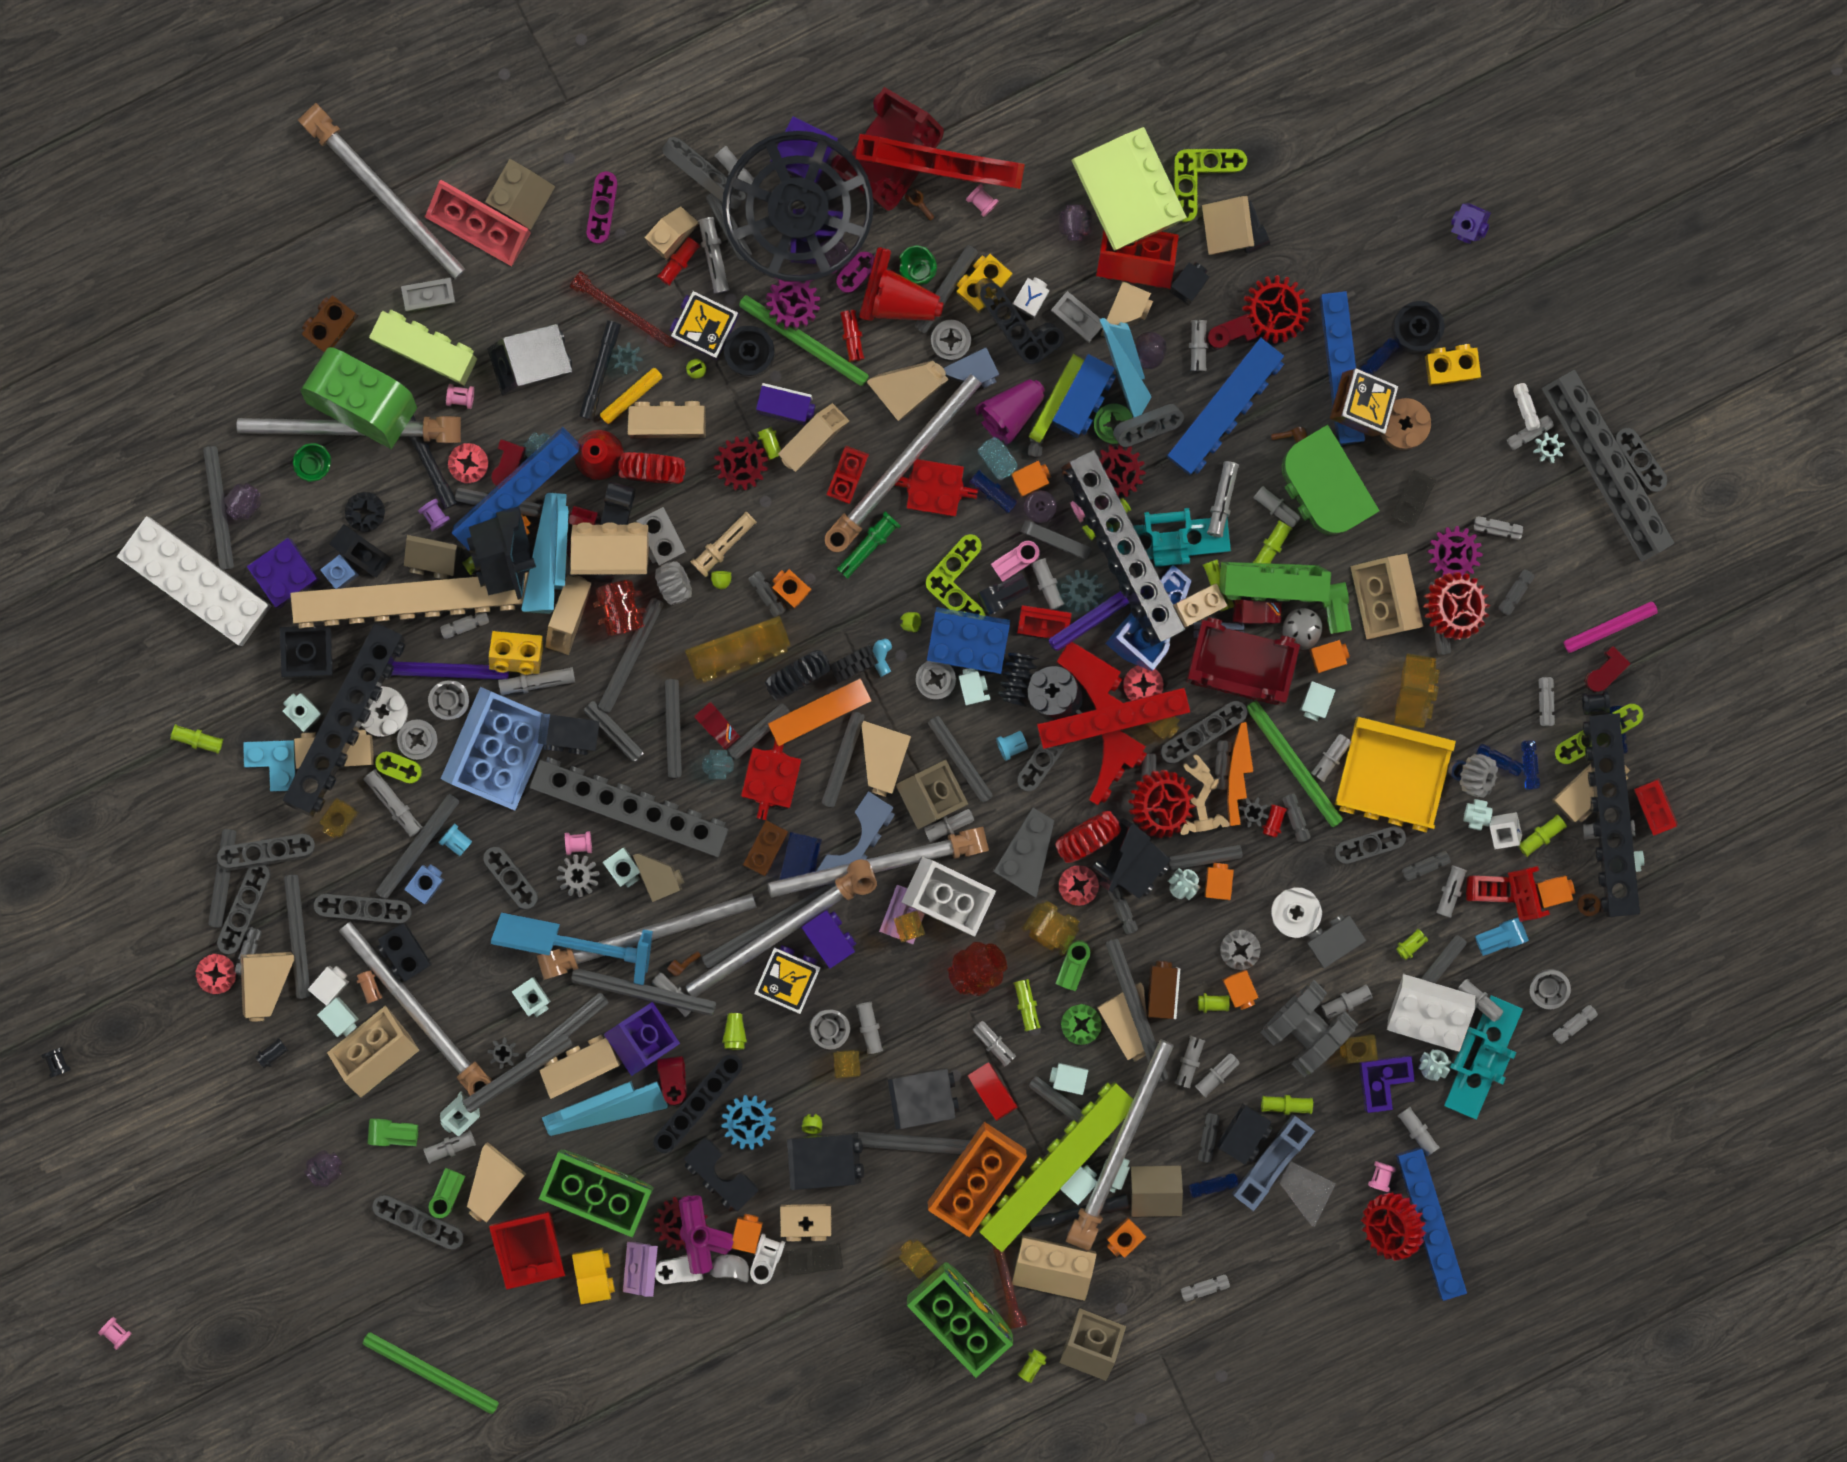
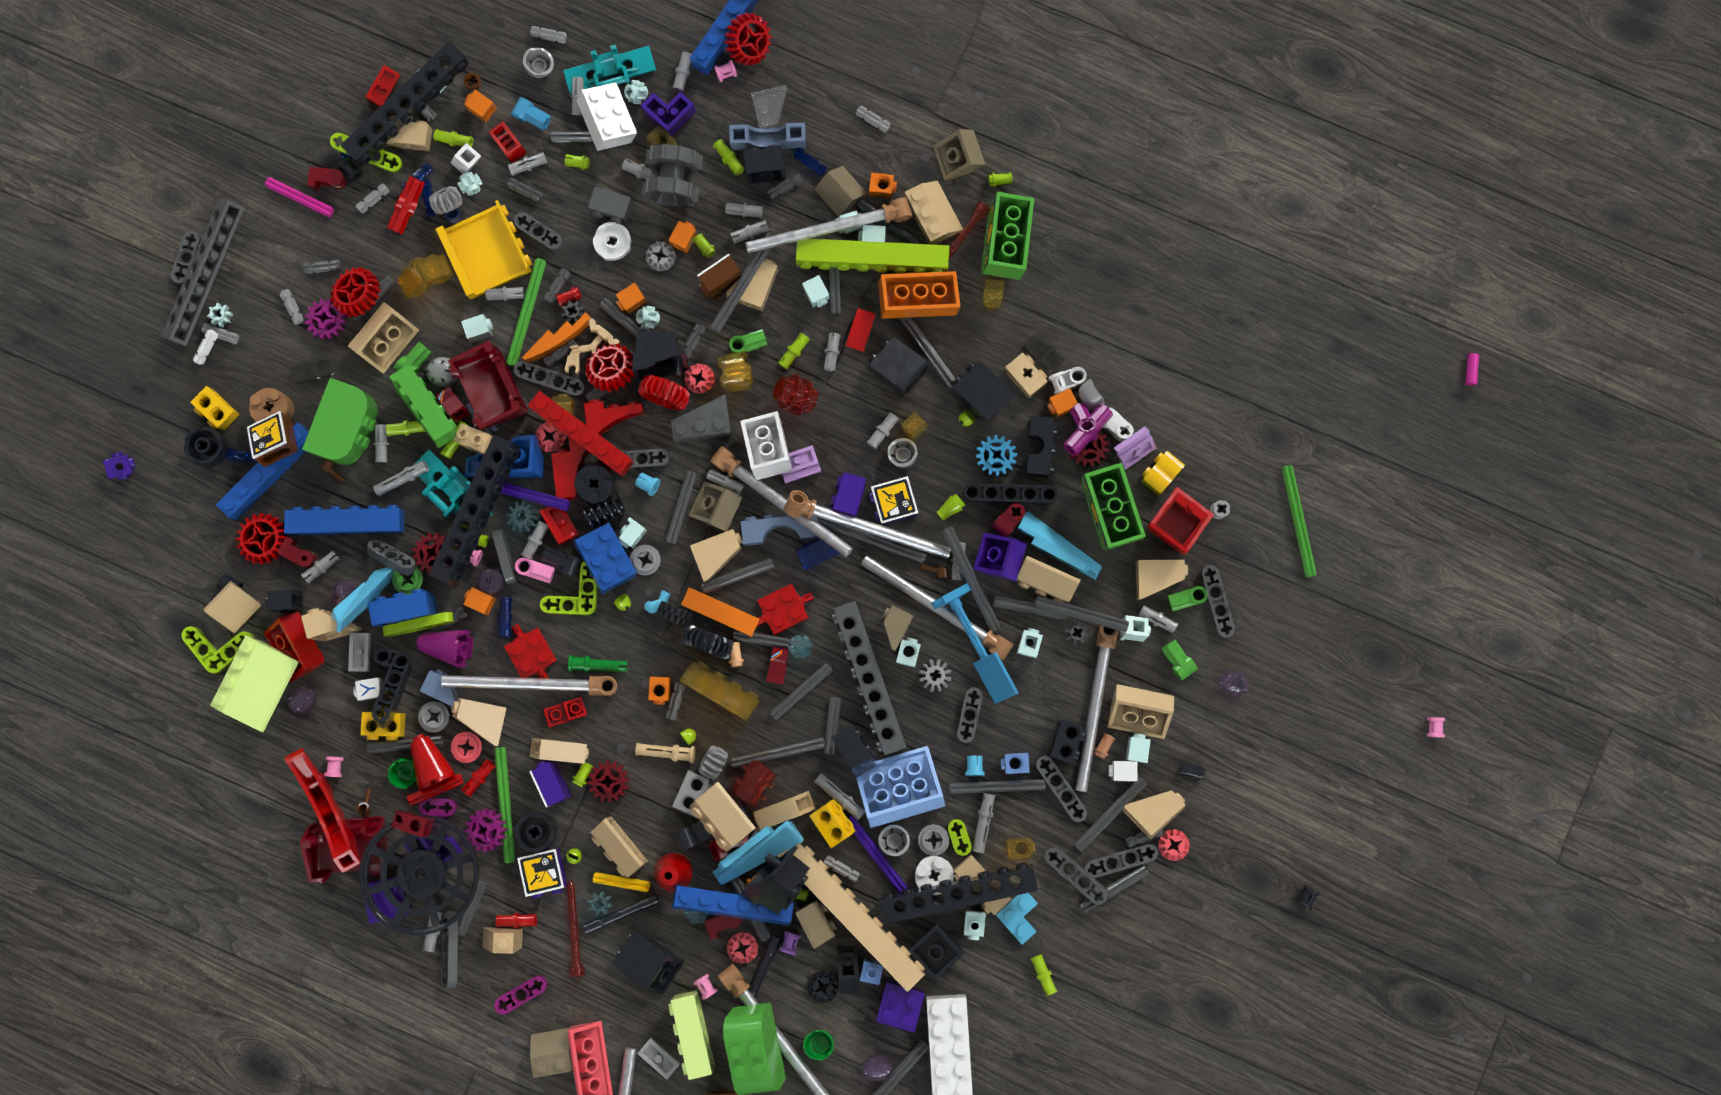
camera: 125 degrees left, 5 degrees down
bright pink bush [565,831,592,855] -> none
red gear [618,452,686,484] -> none
light grey pin [698,217,730,294] -> none
reddish brown brick [743,820,789,876] -> none
clear yellow brick [893,910,925,943] -> none
clear light blue gear [978,437,1018,480] -> none
bright green gear [1061,1004,1101,1045] -> none
orange brick [1309,640,1350,673] -> none
red hinge [1508,866,1550,922] -> none
none -> red piece [387,176,425,234]
none -> dark red leg [391,811,434,837]
none -> coral gear [451,732,482,763]
none -> light nougat pin [729,642,744,667]
none -> light grey bush [1210,500,1230,519]

